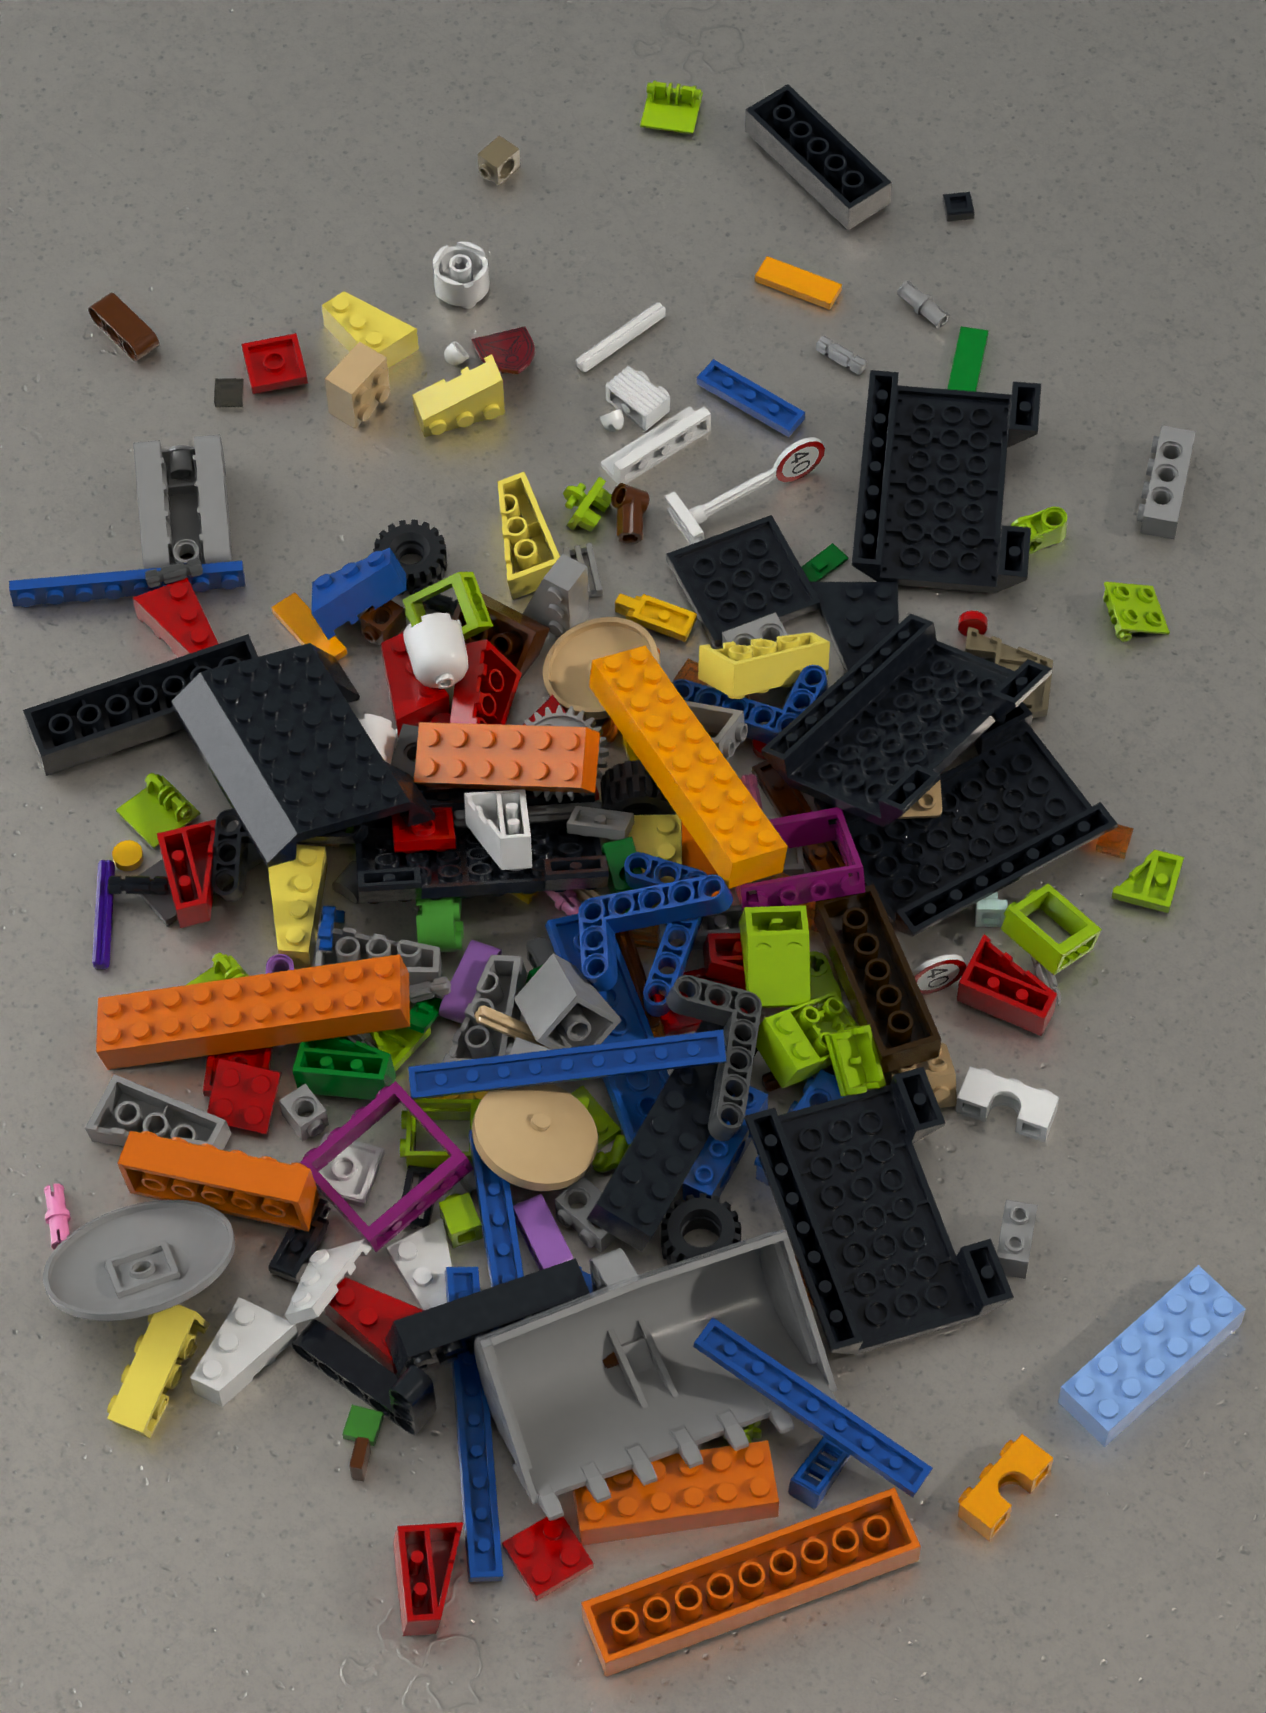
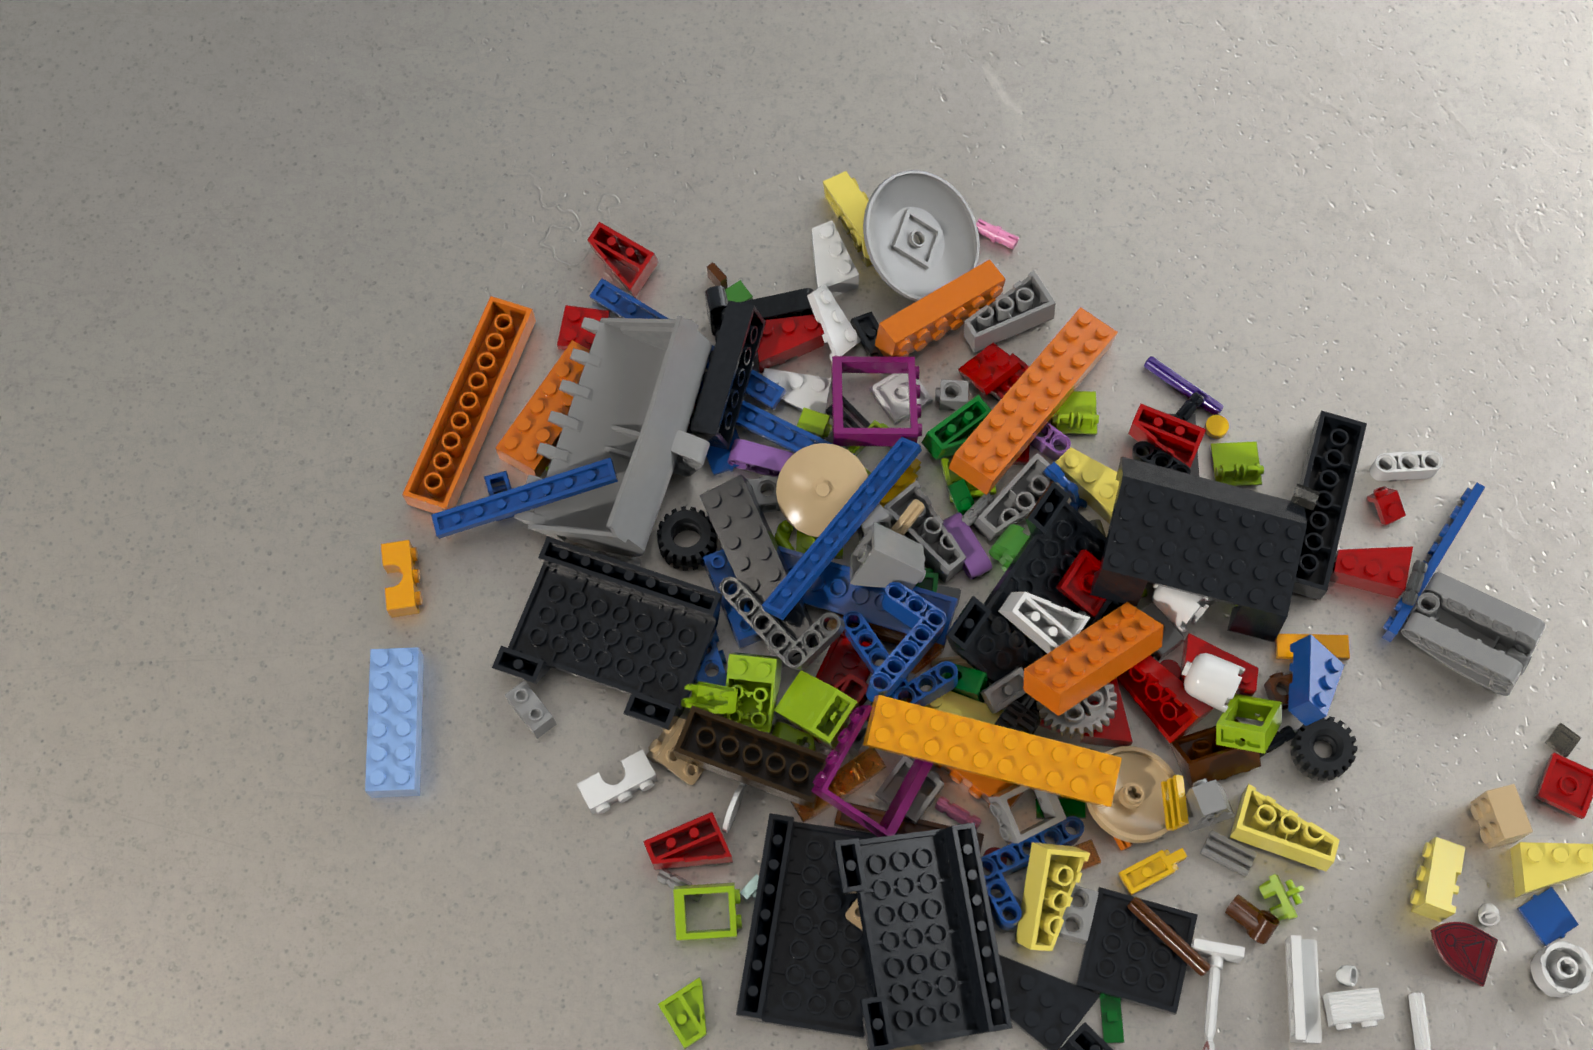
camera: 130 degrees right, 10 degrees up
clear orange plate [1096,824,1134,859] -> none
none -> reddish brown axle [1127,897,1211,976]
none -> yellow tile [1161,775,1189,831]
none -> clear smoke tile [1291,483,1320,510]
none -> red bracket [1367,486,1406,525]
none -> white beam [1370,451,1443,481]
none -> blue piece [1517,887,1579,947]

